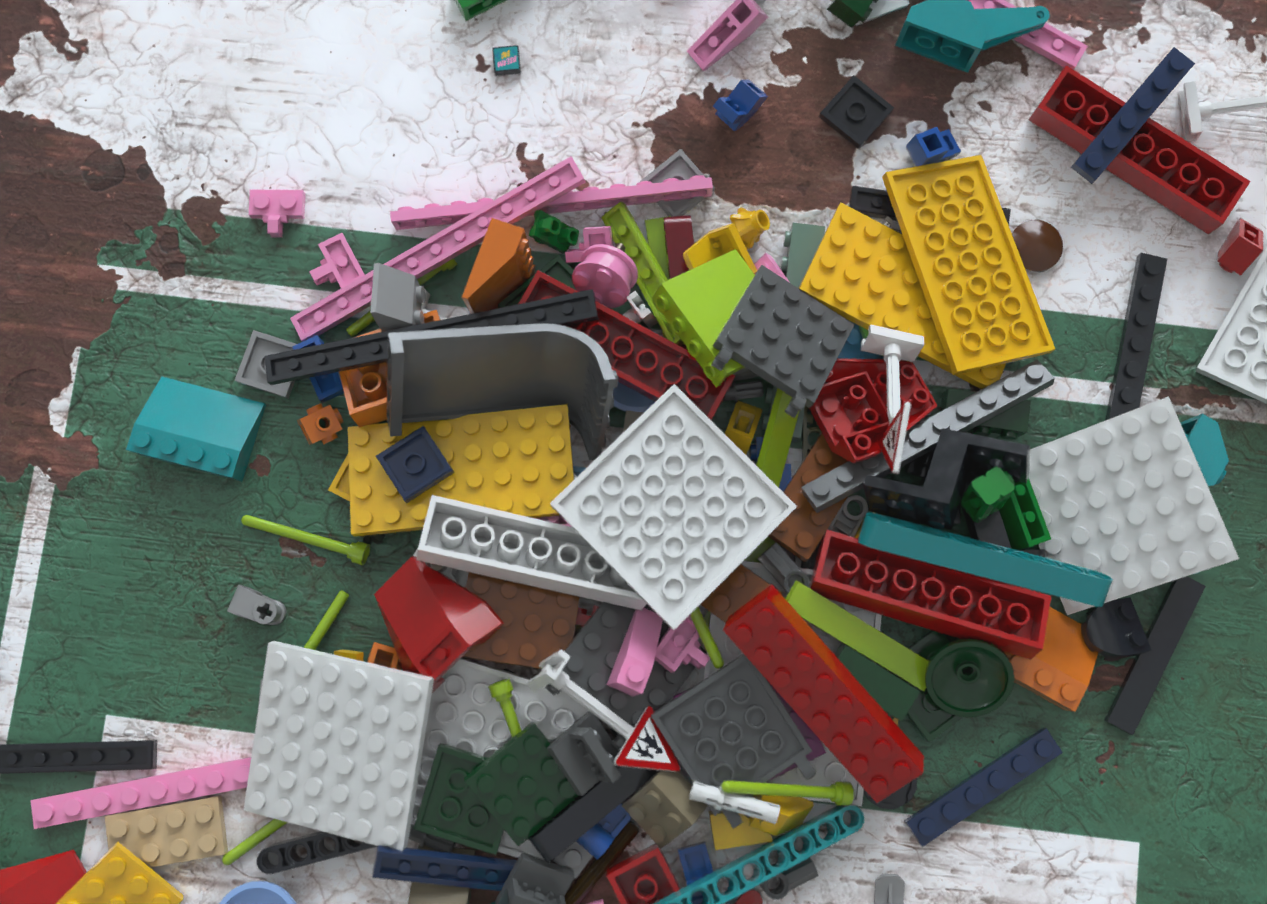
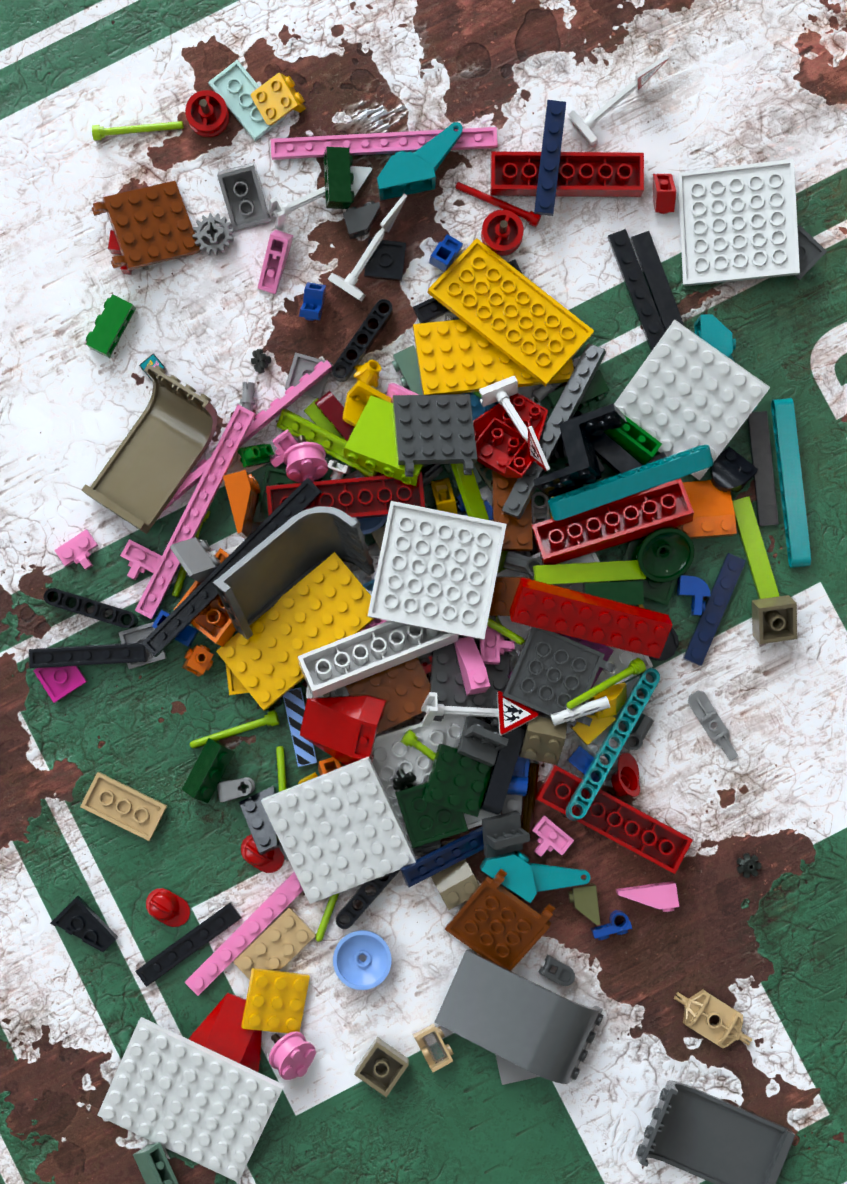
camera: 35 degrees left, 5 degrees up
teal slope [126,377,266,482] -> none
dark blue tile [376,426,454,504] -> none
green brick [961,466,1015,523] -> none
reddish brown dish [1012,220,1063,272] -> none
none -> black tile [29,643,147,668]
none -> dark pink plate [33,666,88,703]
none -> black beam [44,588,138,629]
none -> tan plate [80,772,167,841]
none -> dark tan panel [81,364,218,534]
none -> red piece [146,888,190,927]
none -> dark green brick [182,738,235,803]
none -> wing [239,786,279,855]
none -> light grey pin [240,382,255,412]
none -> red piece [241,834,284,873]
none -> pearl dark grey plant [251,349,271,373]
none -> tile [283,687,317,767]
none -> white piece [328,194,407,302]
none -> black beam [332,299,393,382]
none -> dark grey slope [343,201,381,239]
none -> pearl dark grey plant [393,769,416,790]
none -> red piece [455,182,542,227]
none -> red wheel [481,210,524,256]
none -> light grey axle [532,382,564,402]
none -> black tile [631,231,684,332]
none -> blue brick [677,575,711,616]
none -> lime tile [732,496,779,599]
none -> dark tan brick [752,595,797,644]
none -> teal beam [771,398,811,568]

